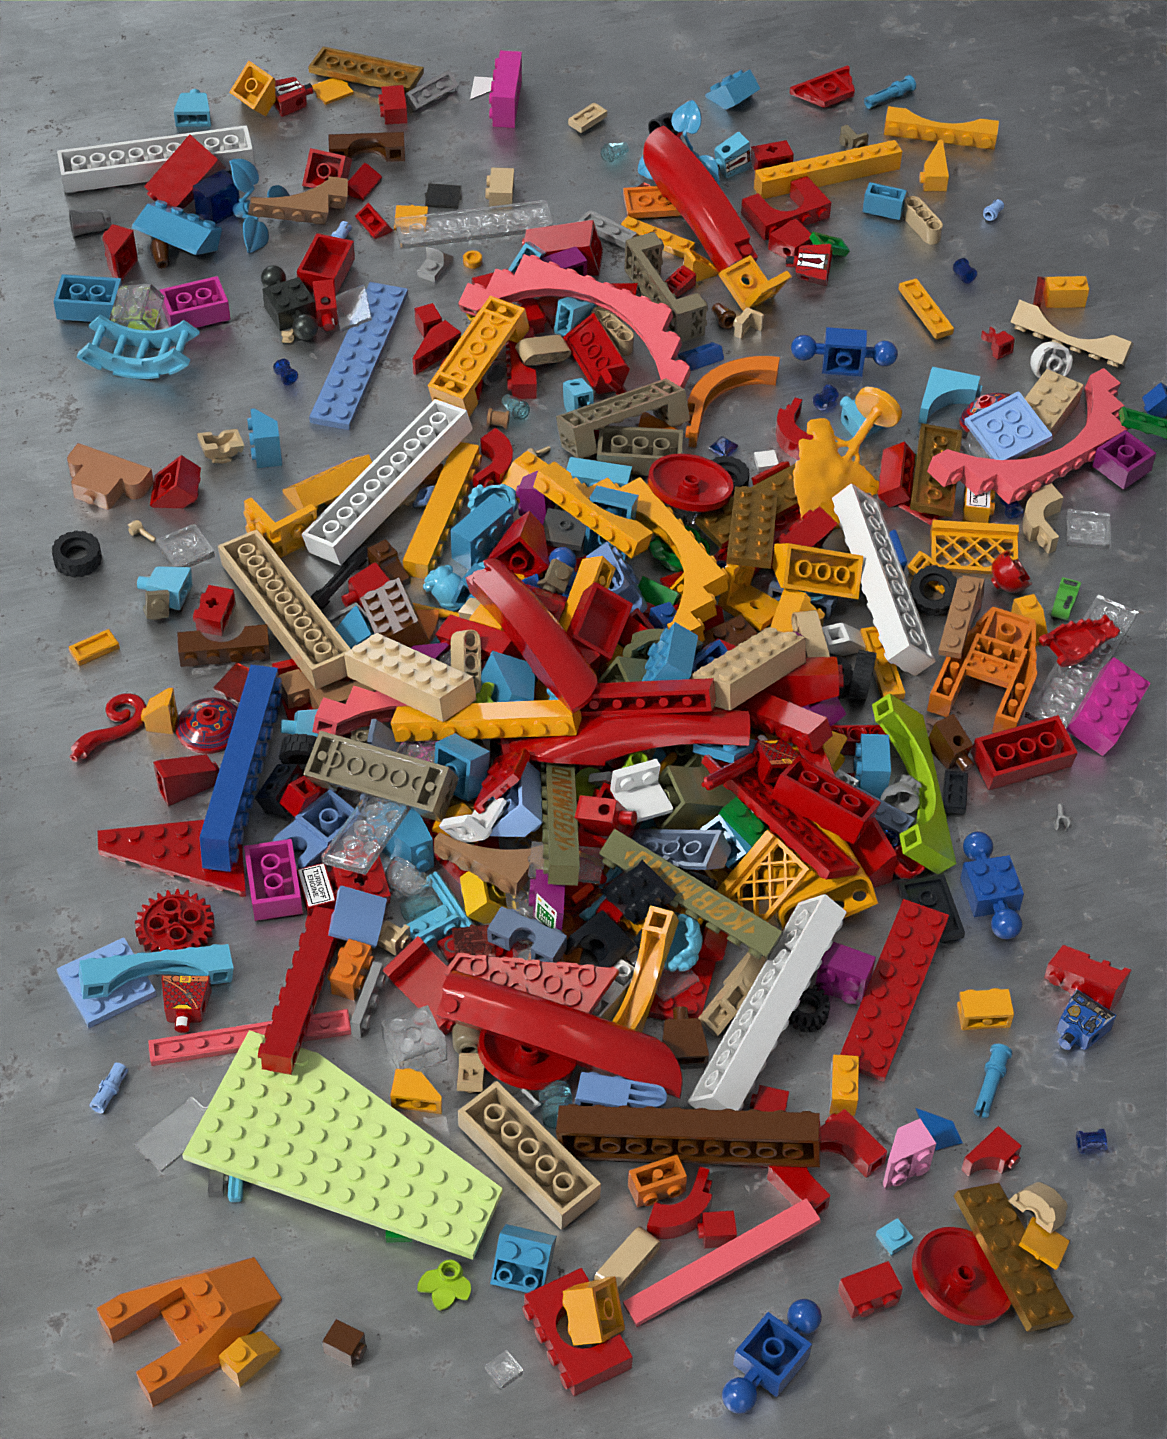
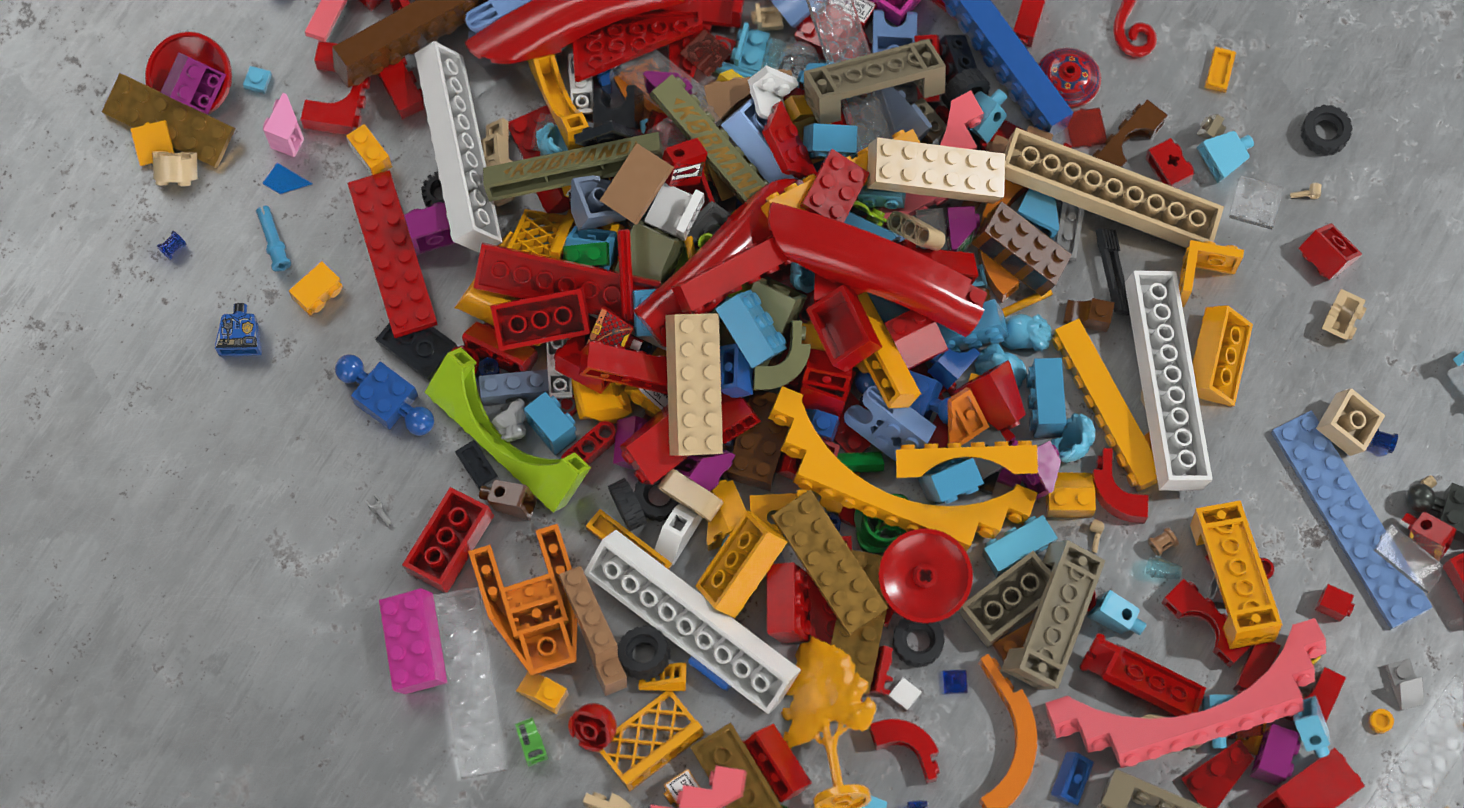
camera: 140 degrees right, 20 degrees up
nougat brick [67,443,154,510] -> none
light orange slope [141,688,178,734] -> none
dark azure slope [247,408,282,468] -> none
red torso [341,562,390,611] -> none
red slope [412,320,461,375] -> none
medium blue slope [413,486,435,508] -> none
sand blue arch [487,906,567,963] -> none
tan beam [515,335,571,366] -> none
dark tan bracket [537,558,574,594] -> none
reddish brown torso [662,1006,709,1066] -> none
red brick [838,1261,903,1318] -> none
red arch [961,1126,1022,1176] -> none
red animal [1038,614,1120,667] -> none
red wedge [1044,945,1131,1011] -> none
none -> magenta slope [161,53,226,115]
none -> medium nougat tile [600,143,674,225]
none -> red plate [800,149,870,223]
none -> orange wing [948,387,989,446]
none -> tan brick [1316,388,1385,456]

